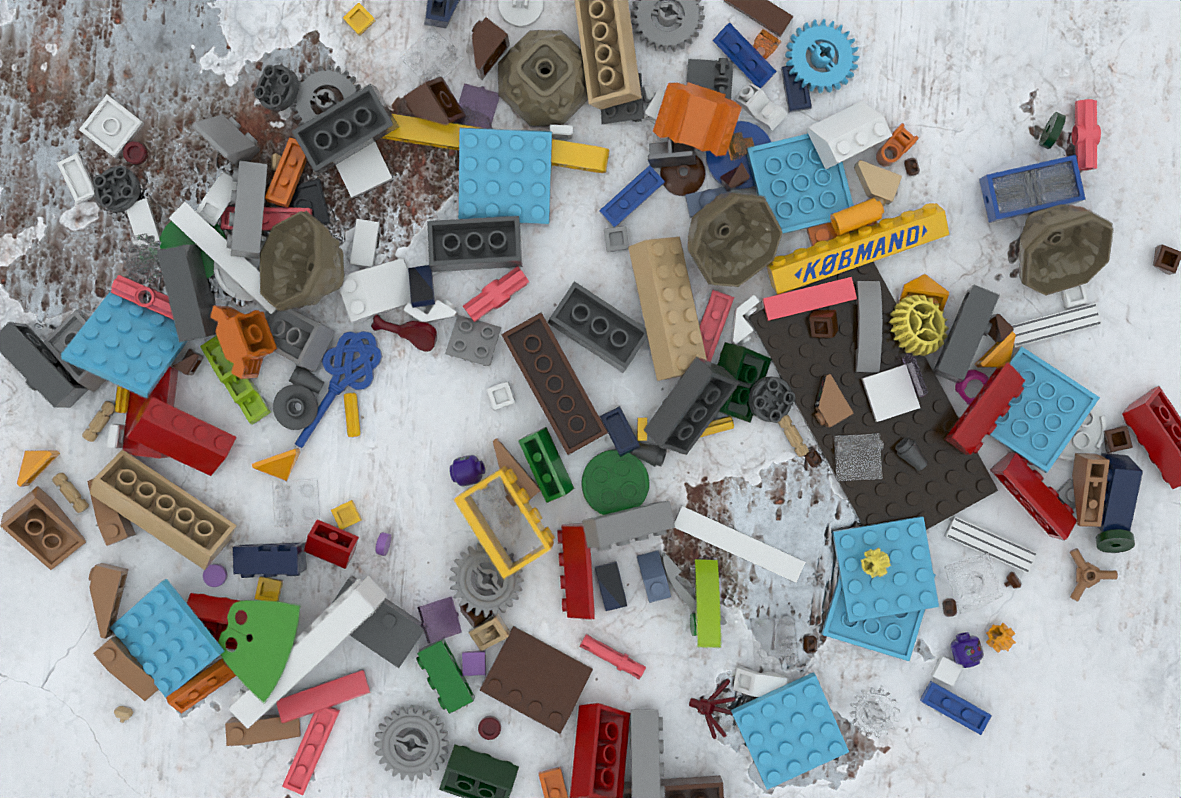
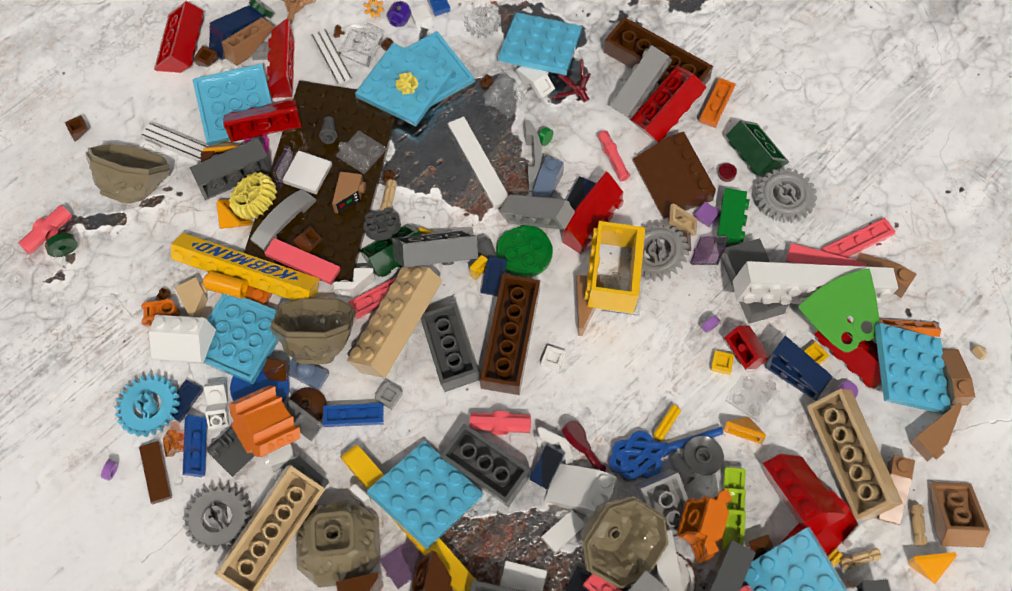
camera: 135 degrees left, 25 degrees down
light grey hinge [445,315,501,366] -> none
dark purple head [450,455,485,487] -> none
green brick [518,427,575,503] -> none
lime slope [694,560,721,648] -> none
clear orange tile [728,132,754,161] -> none
clear brick [979,155,1086,223] -> none

